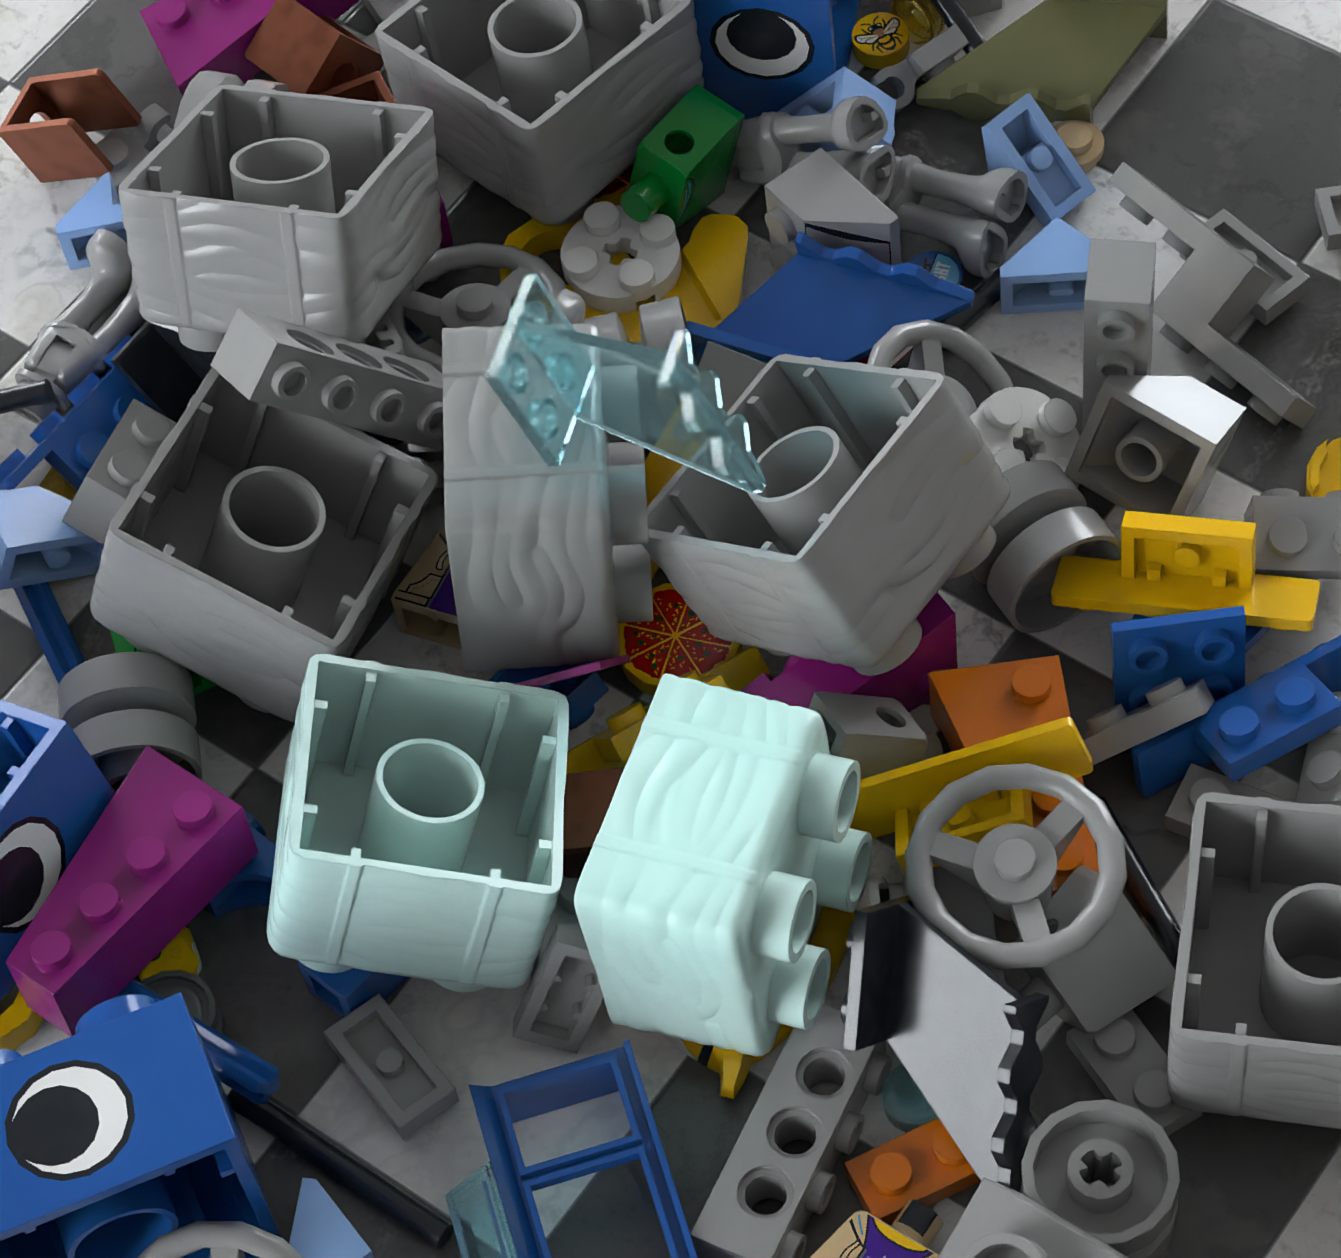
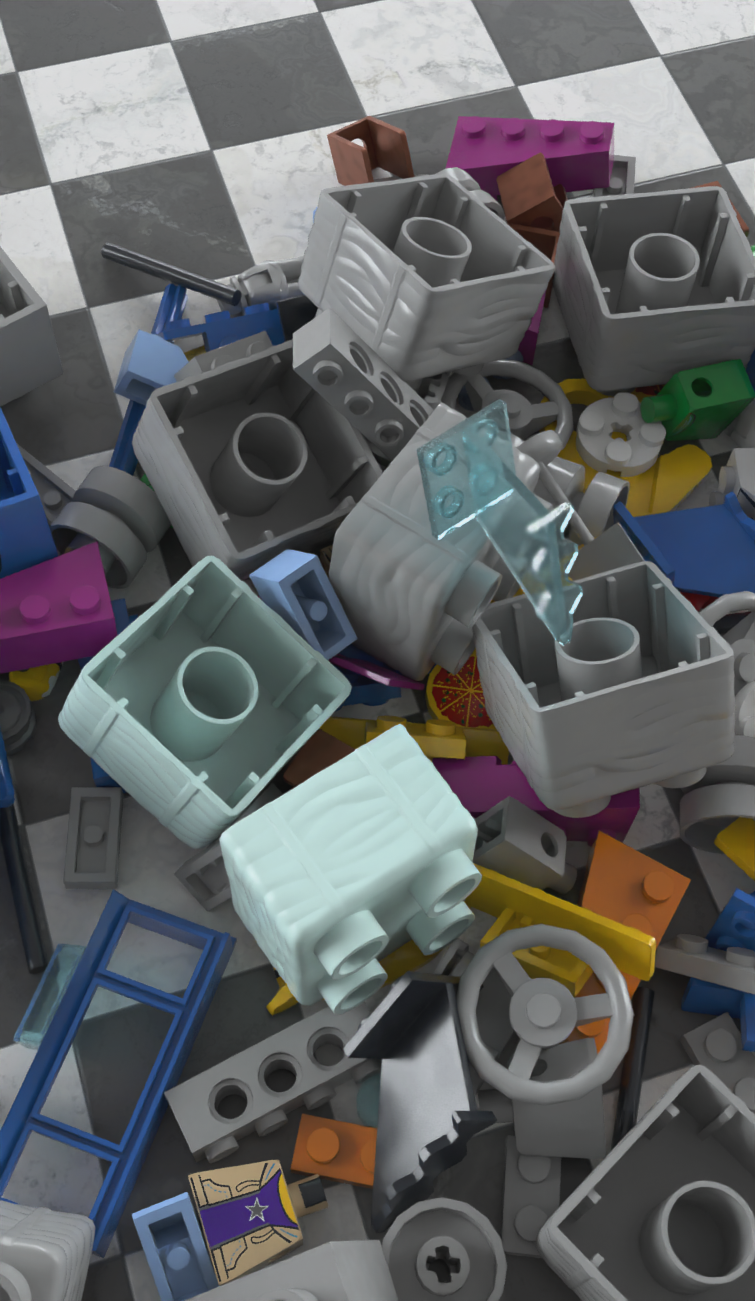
camera: 25 degrees right, 5 degrees up
none -> light blue hinge [249,549,358,660]

